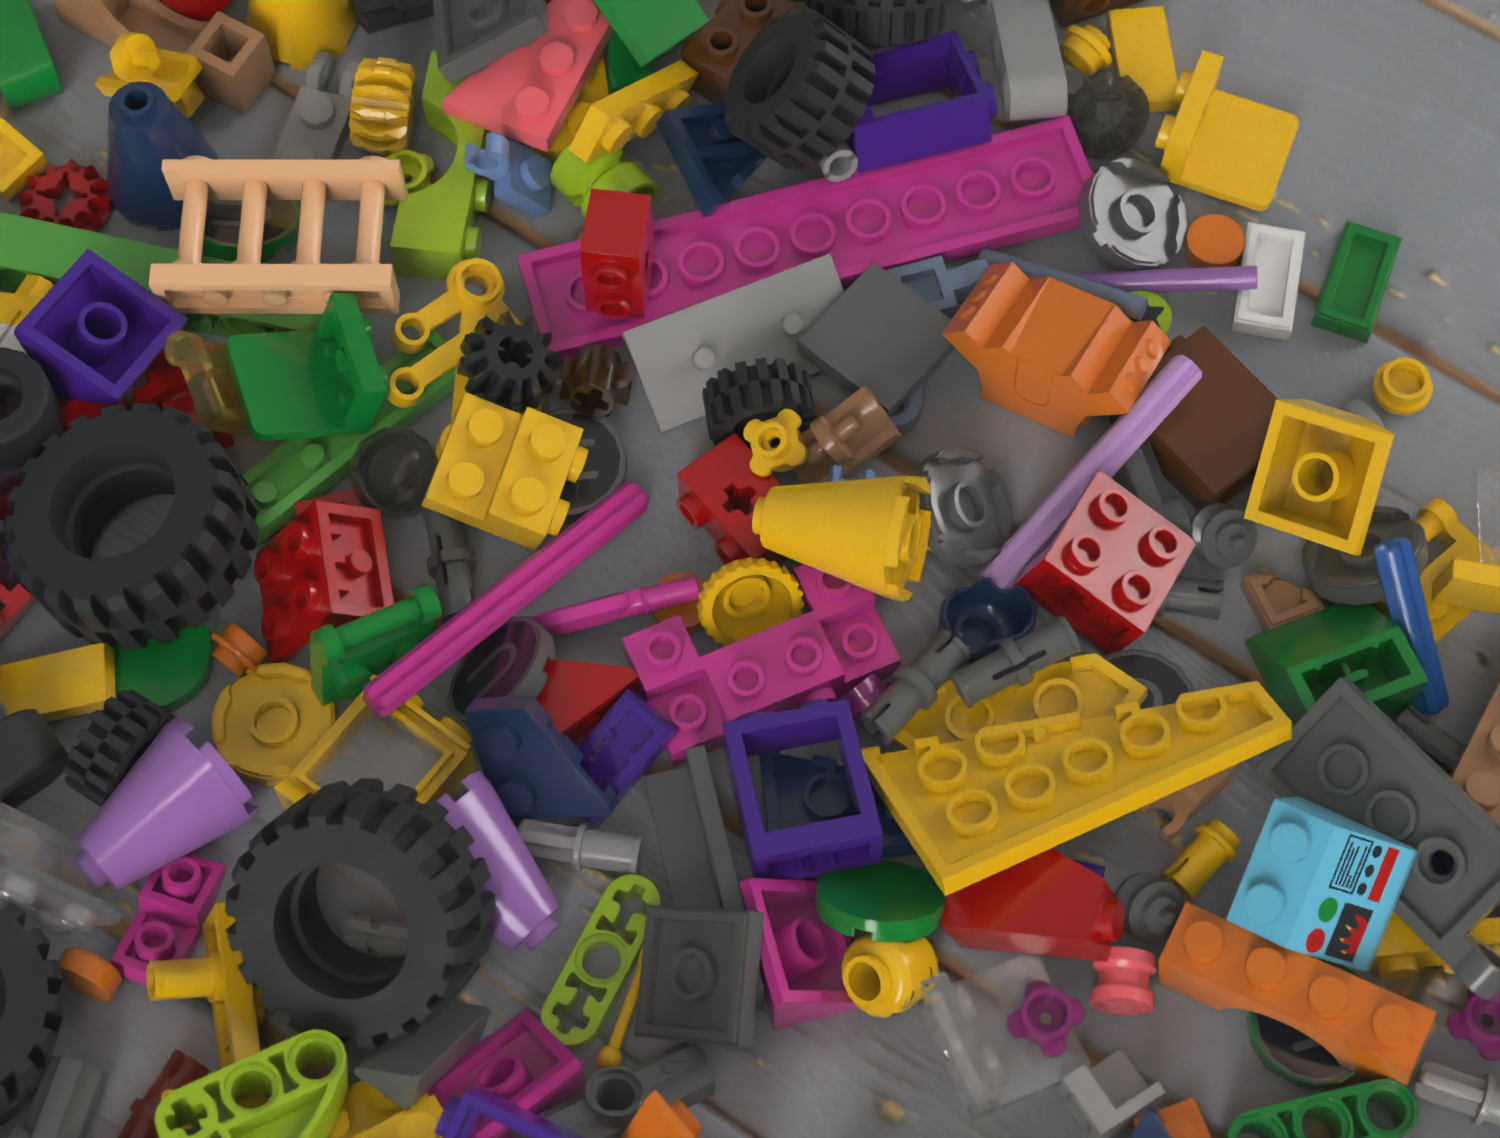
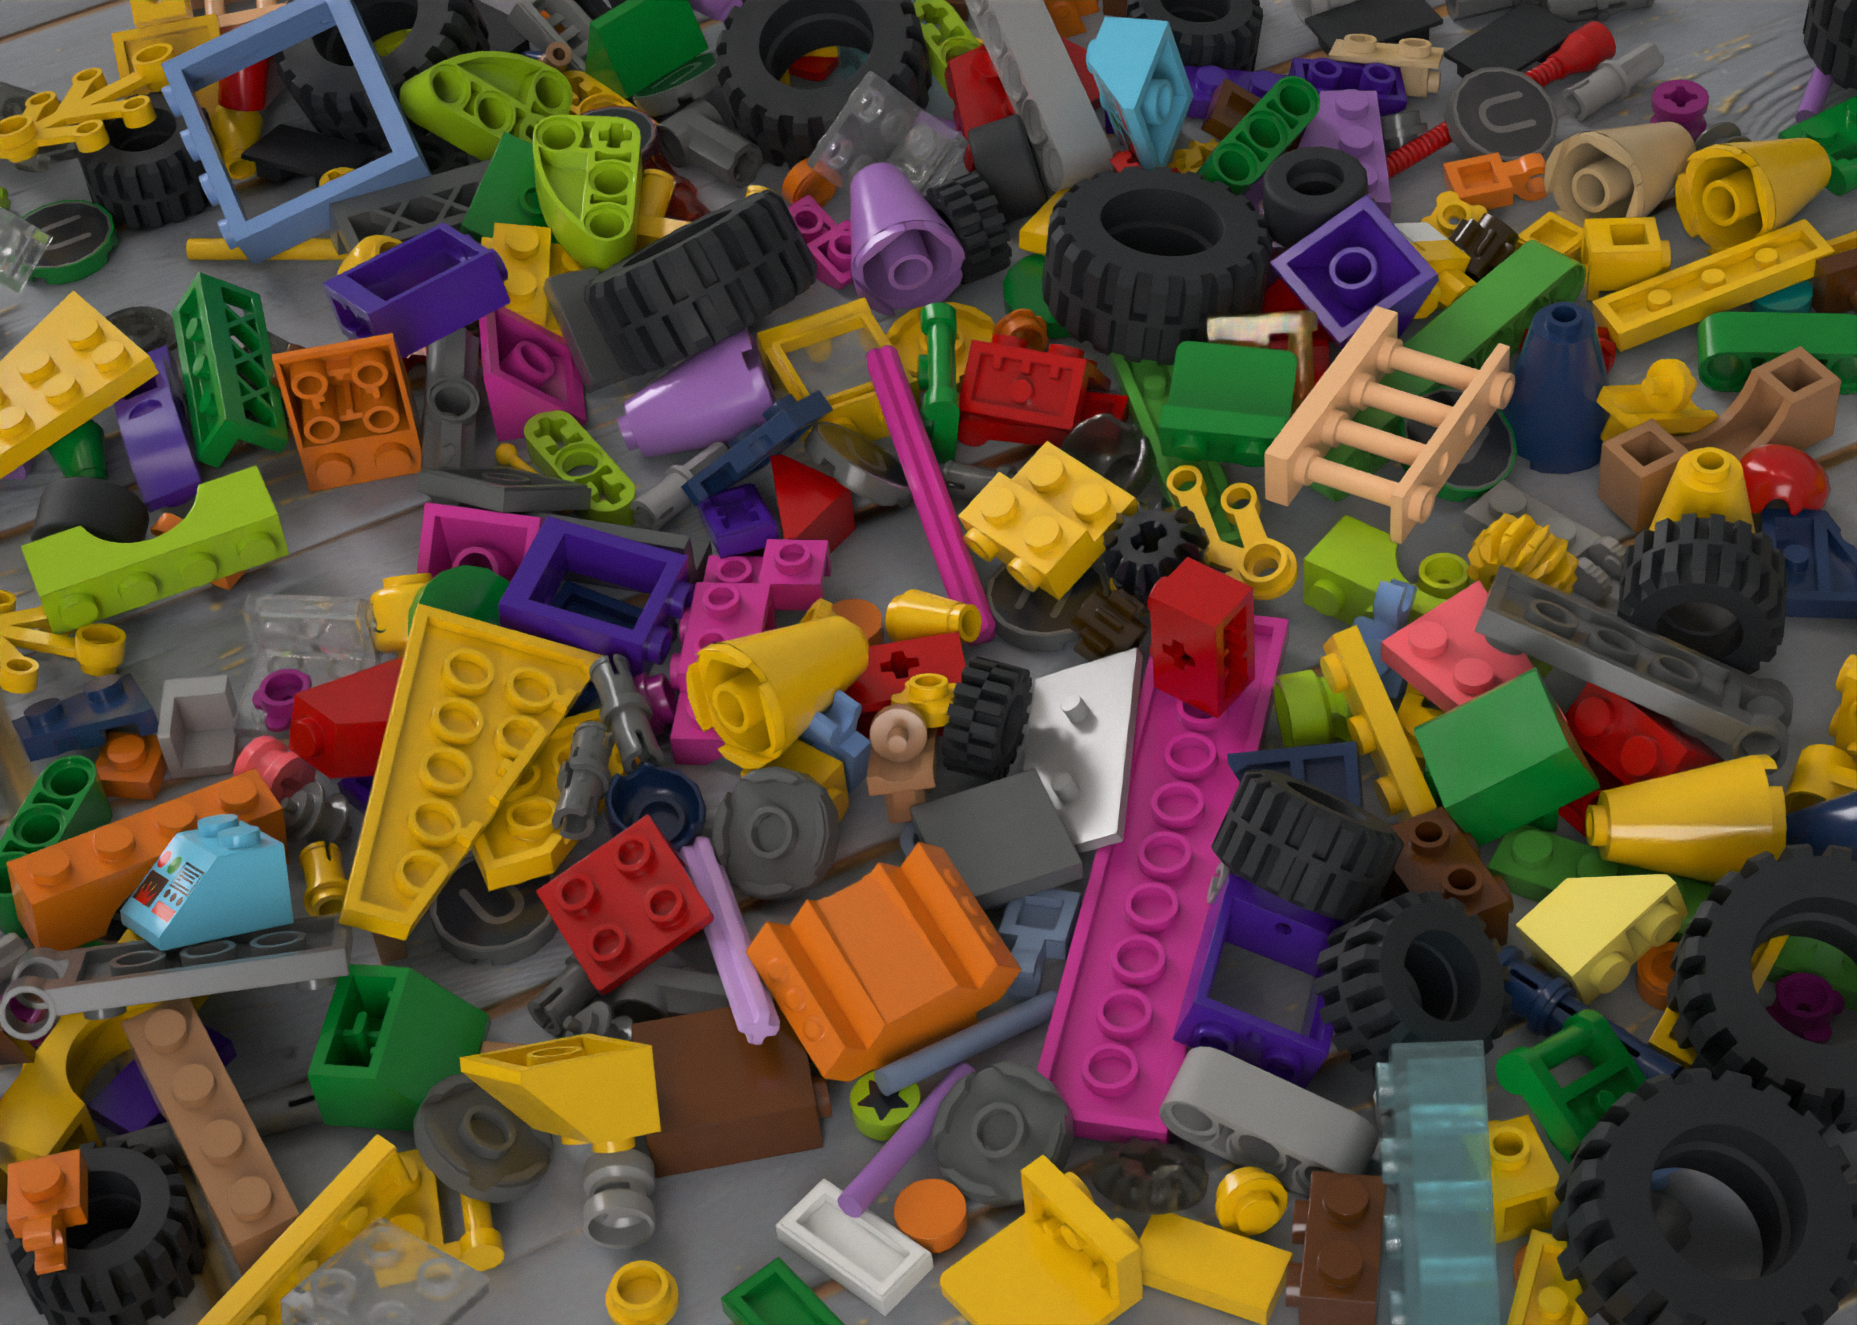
camera: 125 degrees right, 20 degrees down
dark pink piece [529,575,701,635] -> none
blue axle [1373,537,1450,715] -> none
none -> yellow cone [885,589,982,643]

